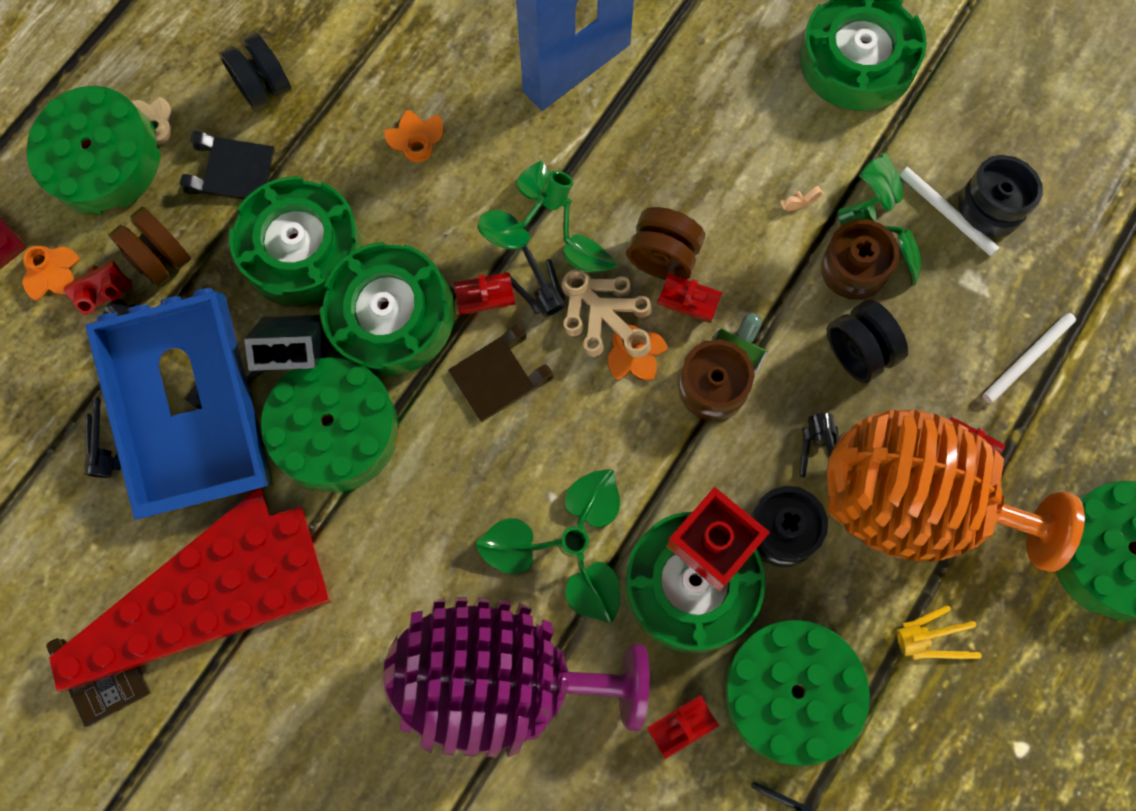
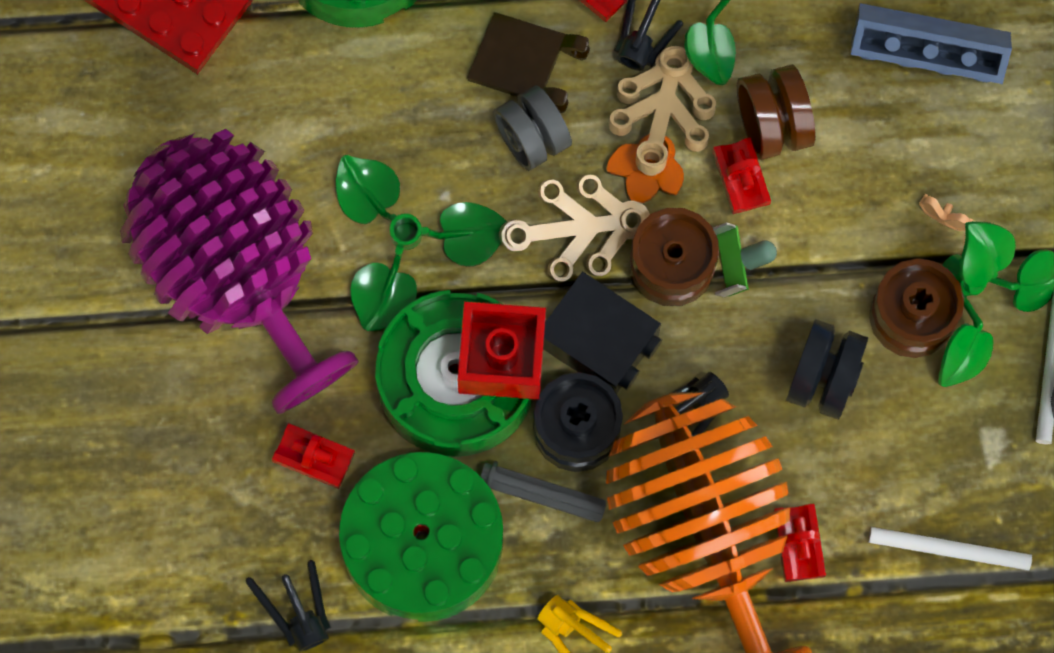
camera: 50 degrees right, 0 degrees up
none -> dark grey axle [481,461,606,522]
none -> dark grey wheel [493,85,572,171]
none -> tan plant [499,174,650,281]
none -> black brick [543,271,662,395]
none -> sand blue brick [851,3,1012,84]

